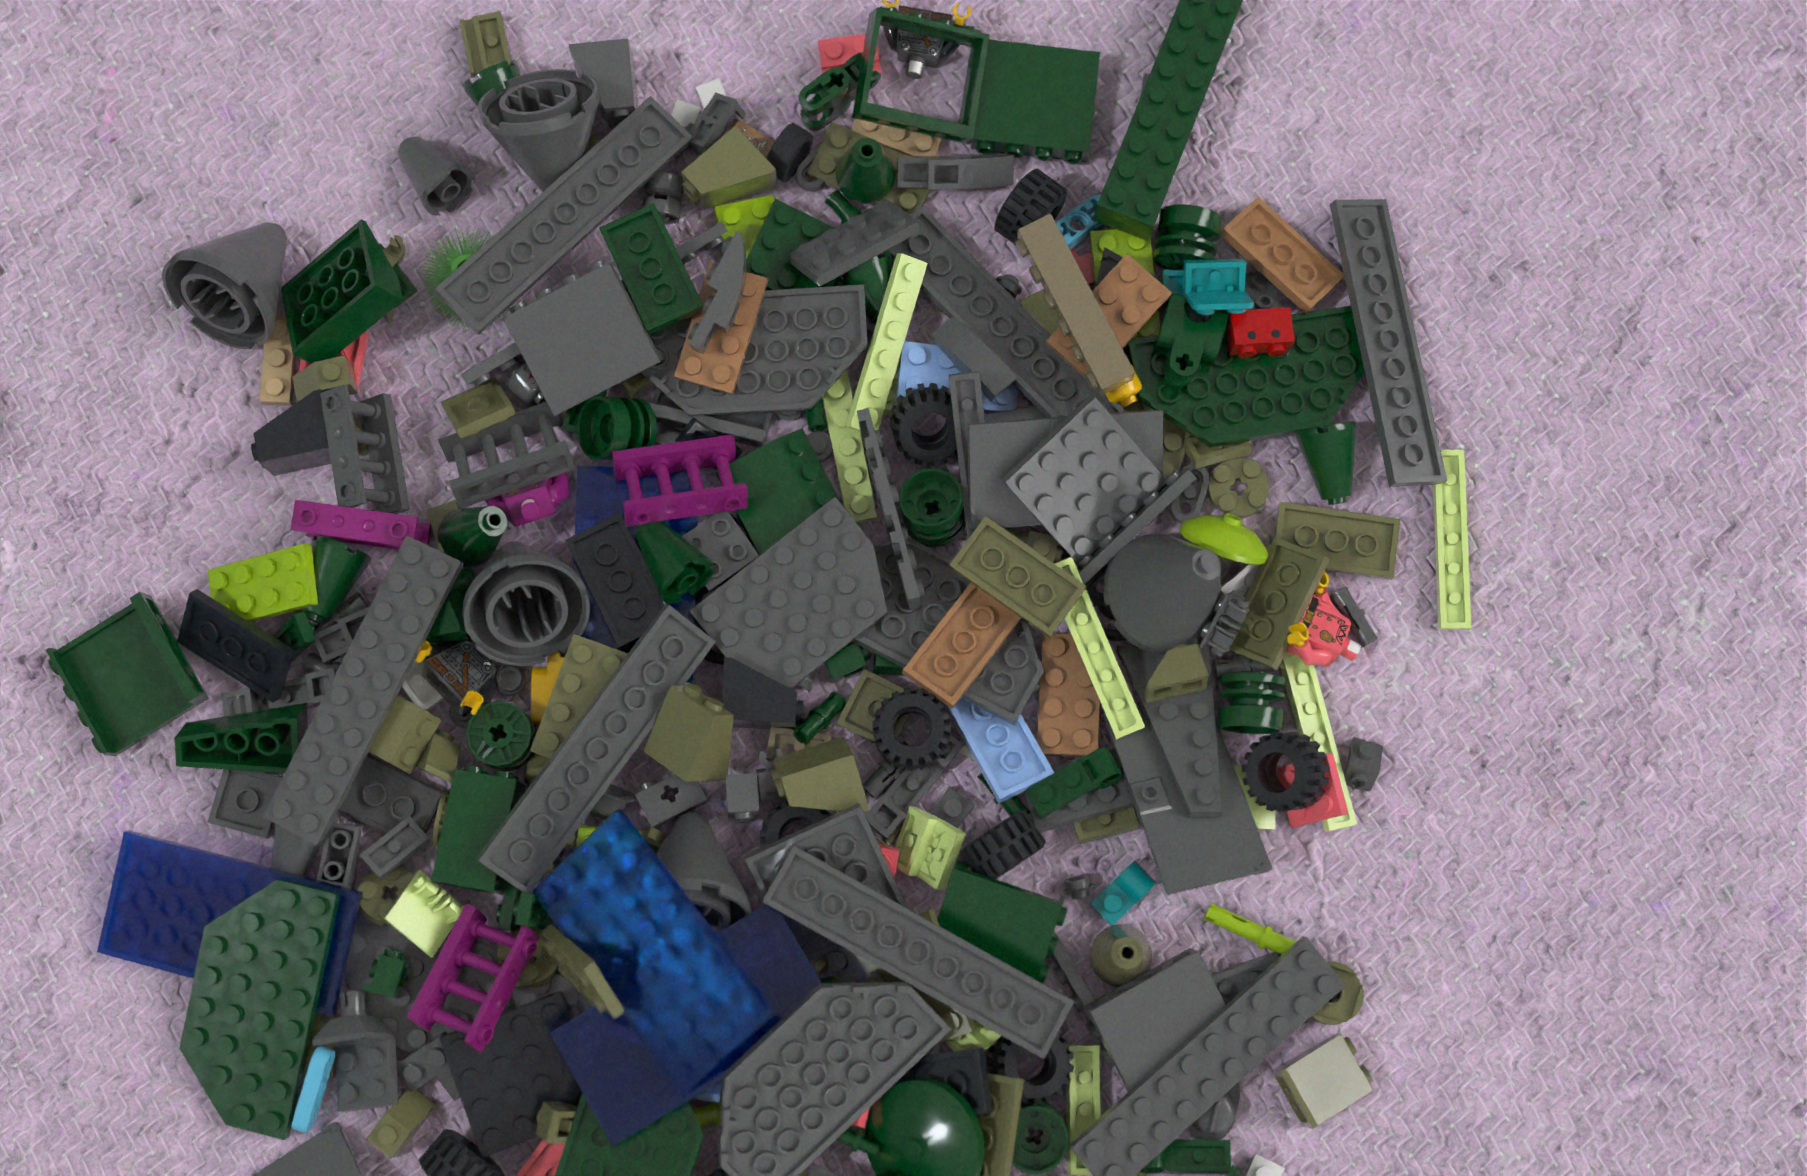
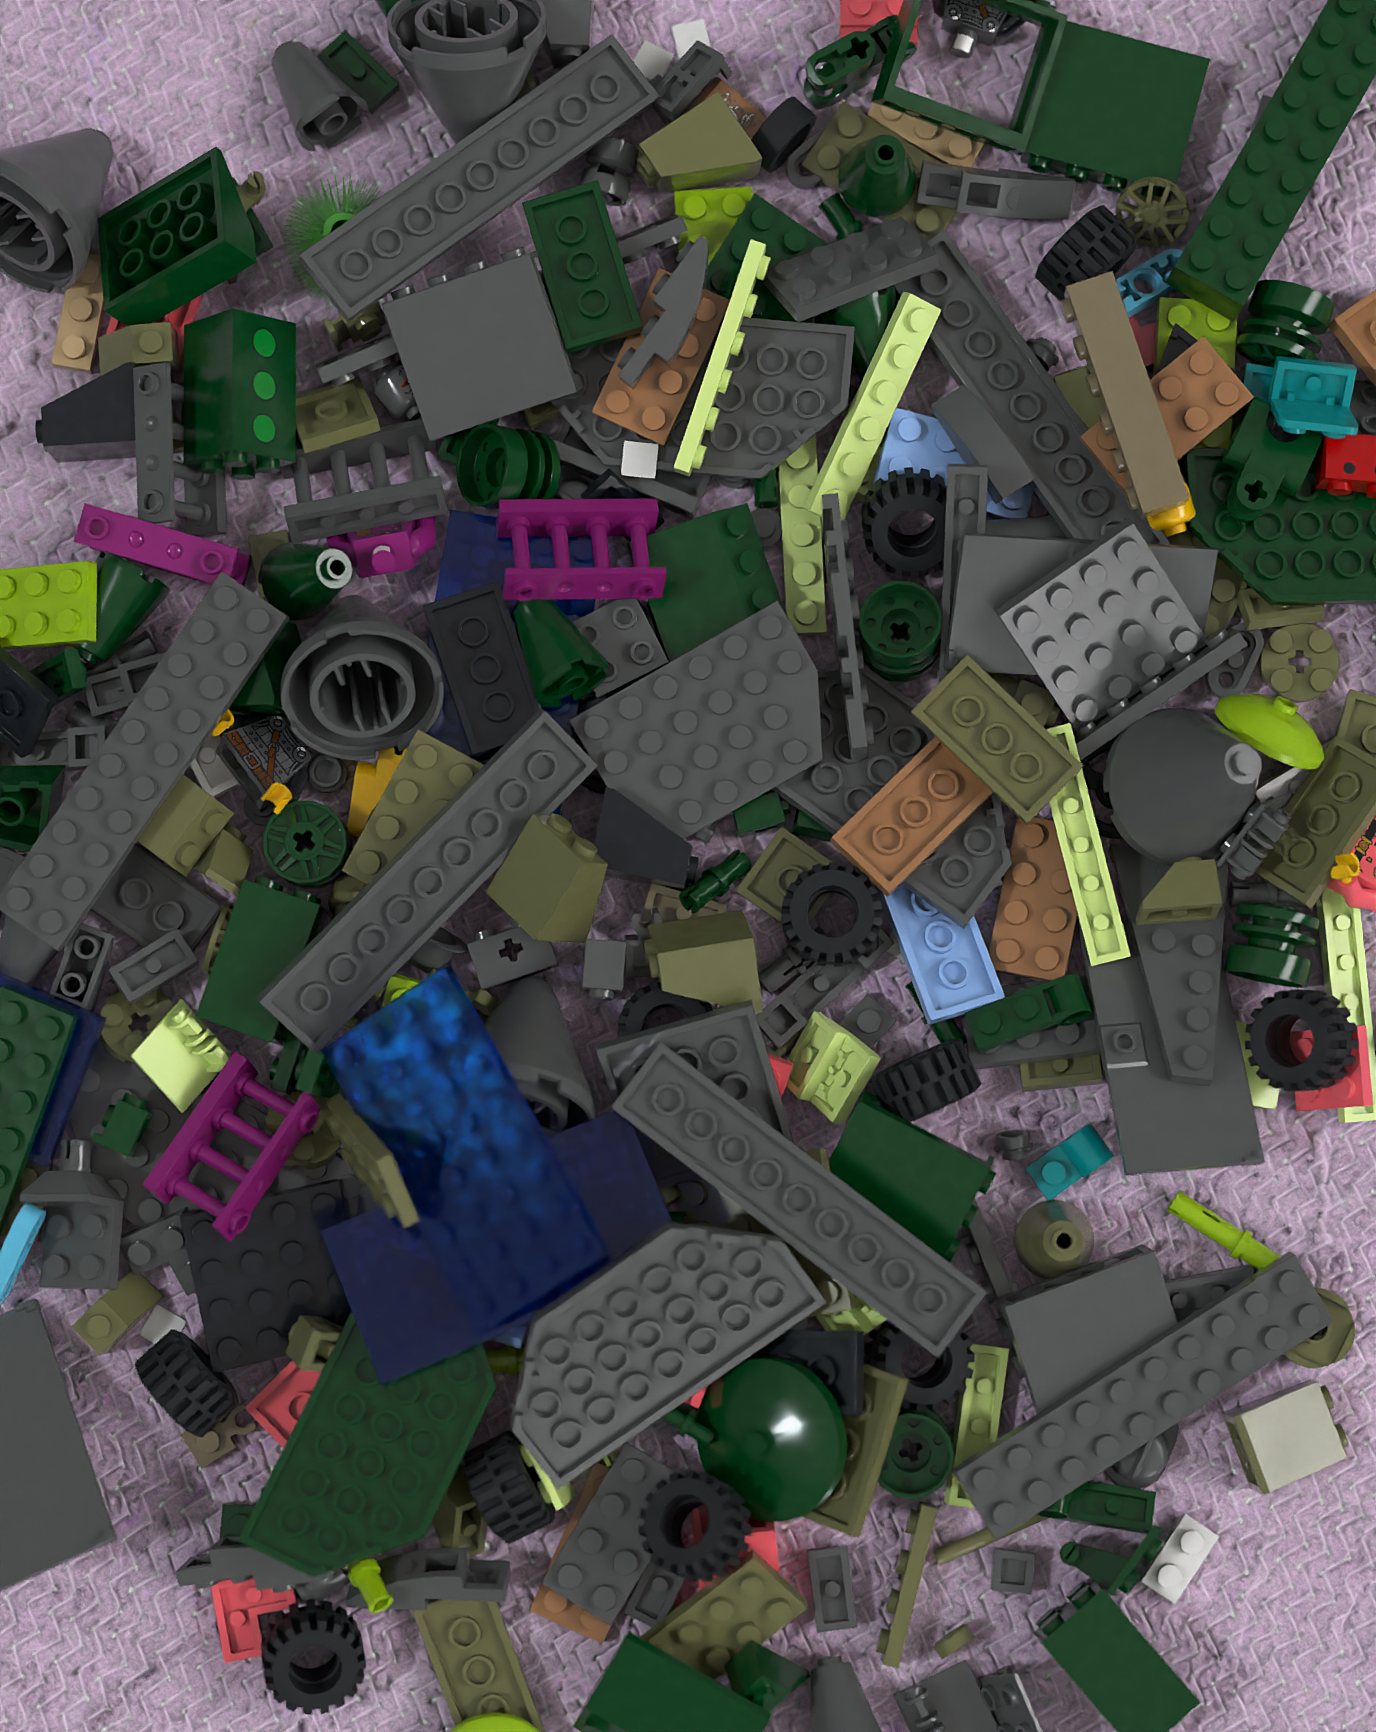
camera: 10 degrees right, 5 degrees up
none -> white sticker [140,1305,186,1344]
none -> dark green brick [184,308,296,480]
none -> dark green plate [317,30,400,115]
none -> olive plate [322,301,386,352]
none -> white sticker [621,441,659,478]
none -> yellowish green plate [674,239,771,477]
none -> olive wheel [1115,177,1190,249]

